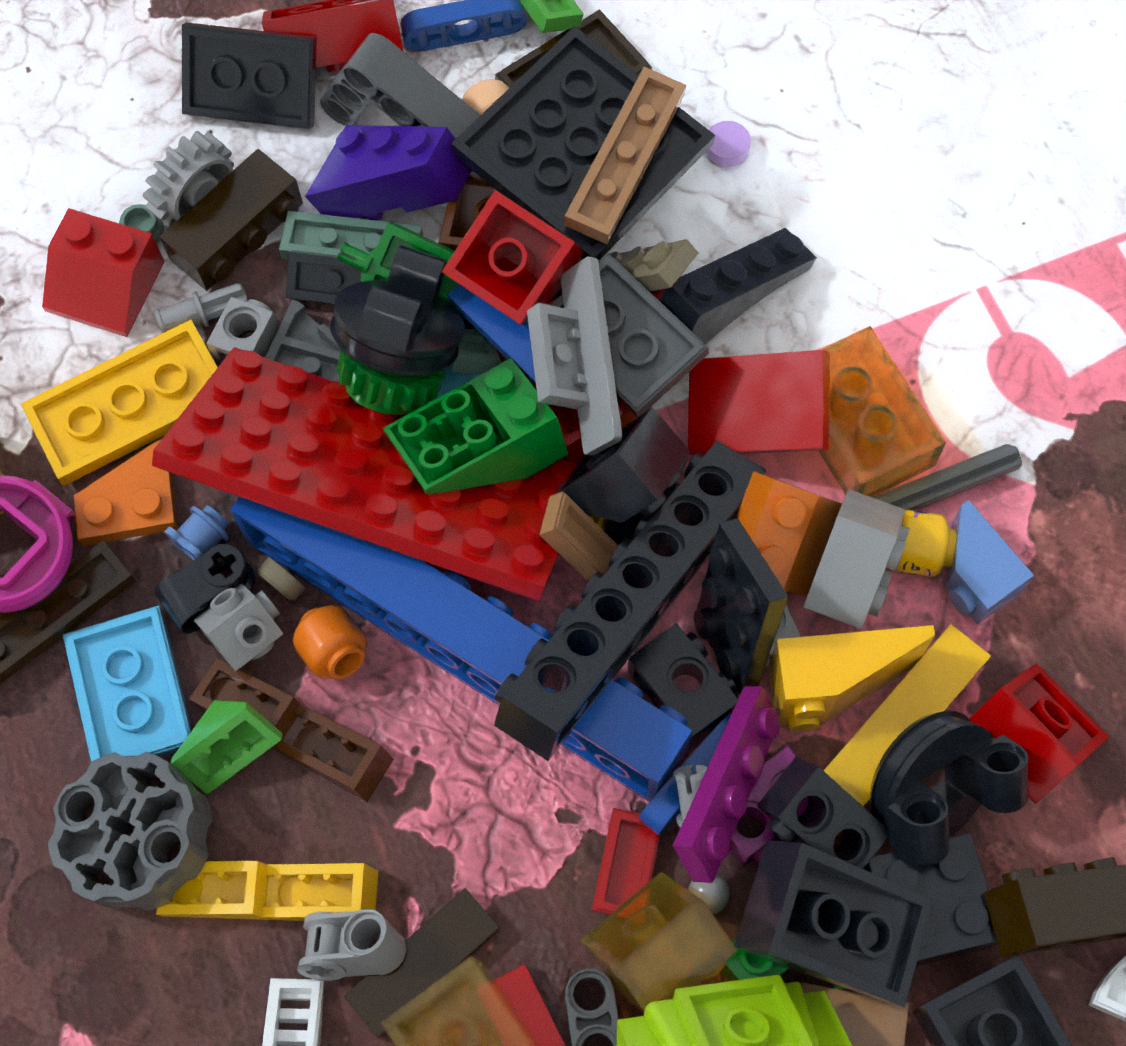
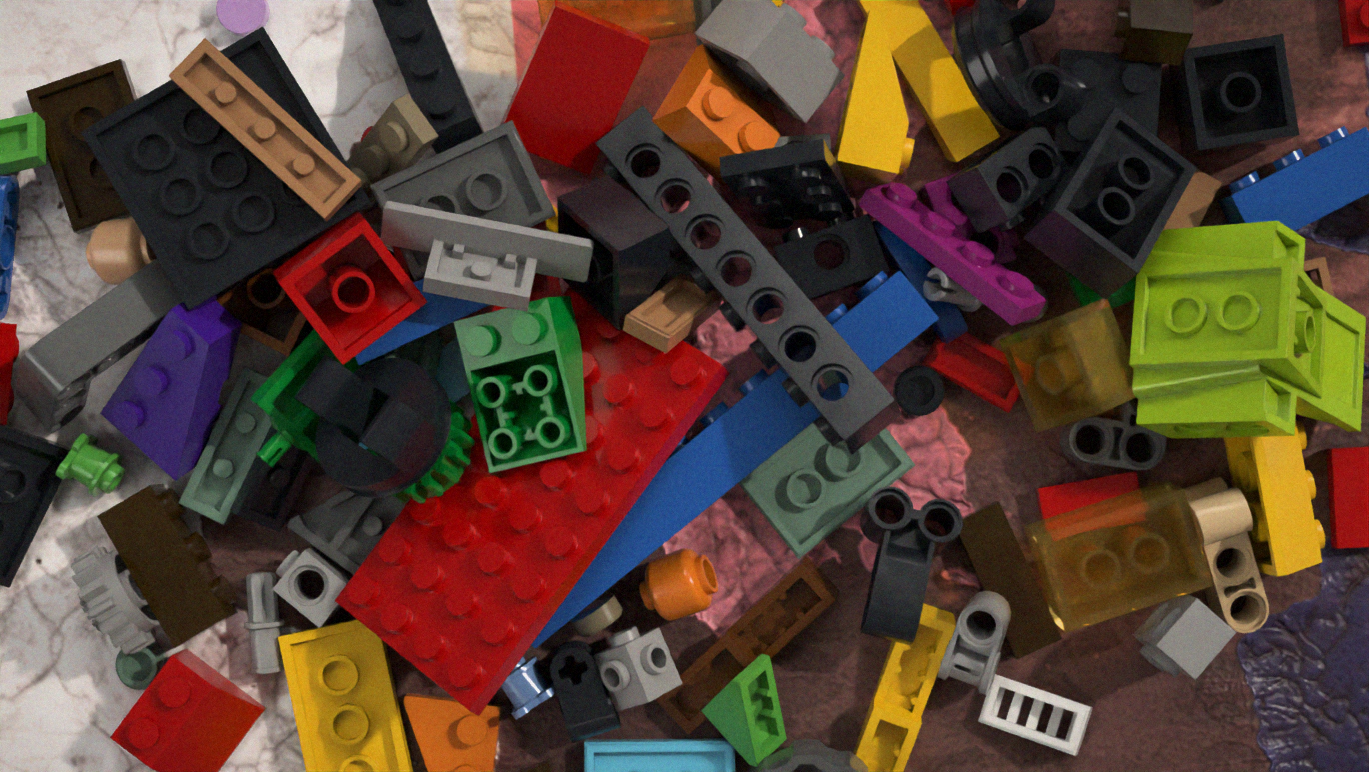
camera: 80 degrees left, 20 degrees up
none -> bright green brick [56,433,125,497]
none -> sand green tile [738,416,915,559]
none -> black piece [860,486,963,646]
none -> black tile [893,366,945,416]

